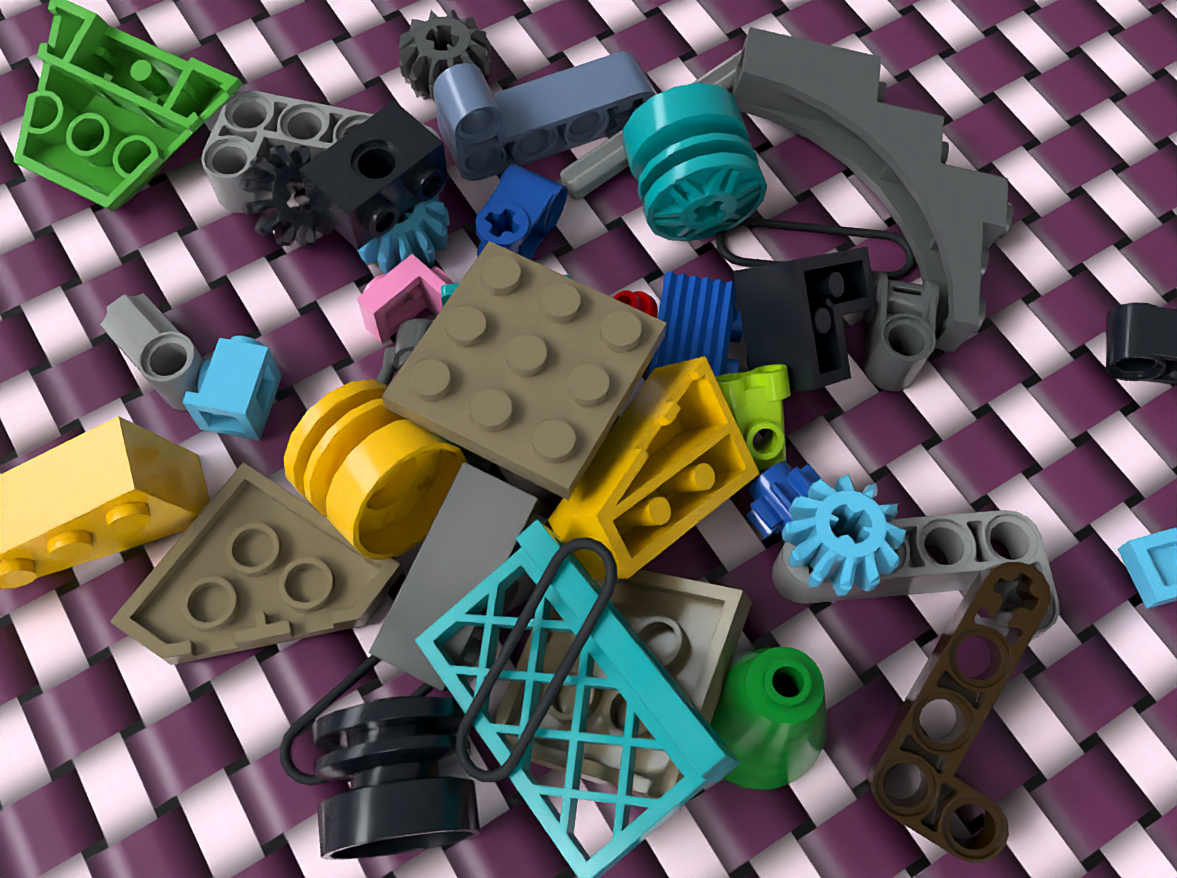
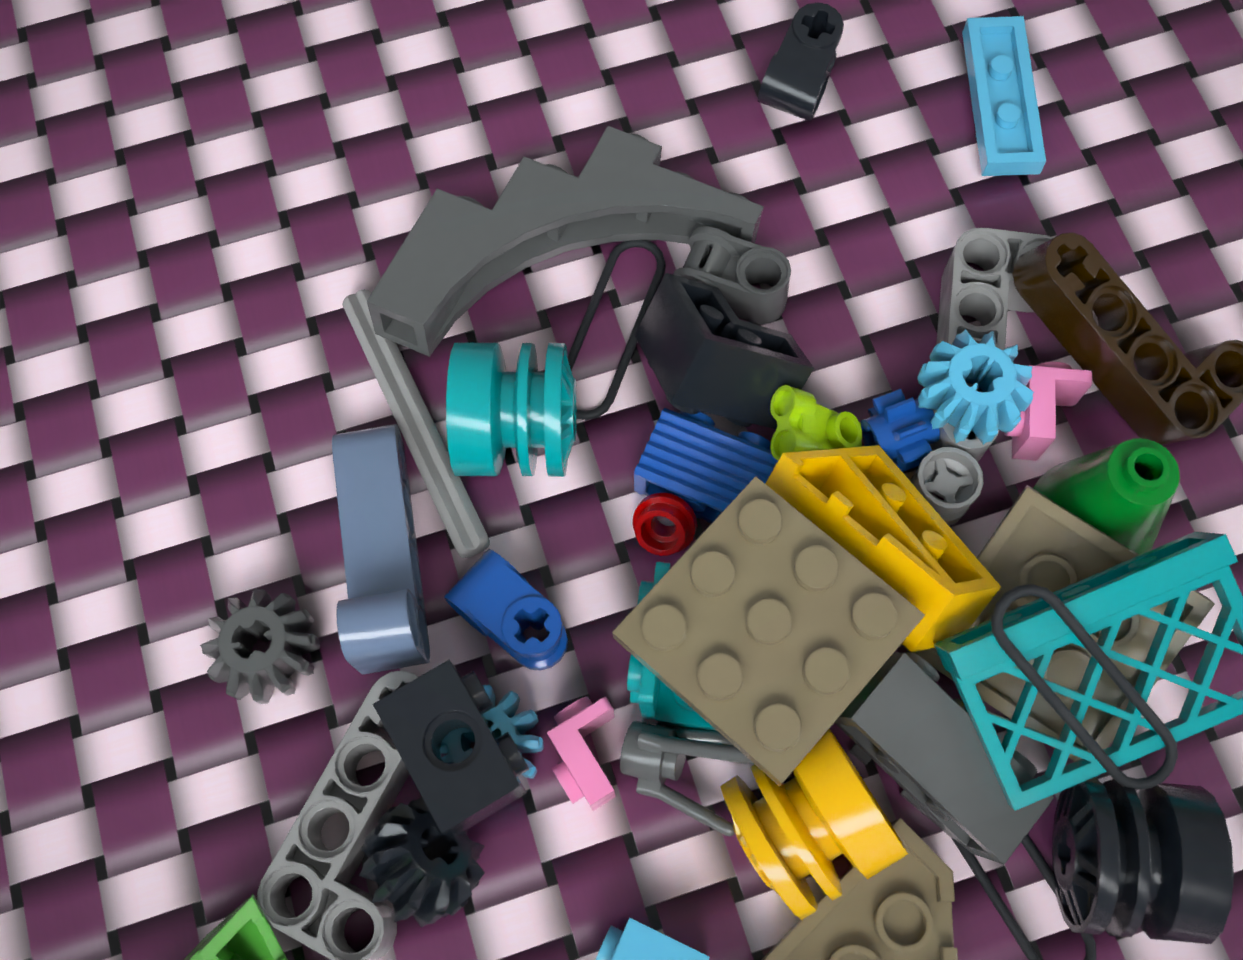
camera: 70 degrees left, 5 degrees up
none -> light grey wheel [910,447,984,526]
none -> bright pink bracket [1004,362,1092,461]

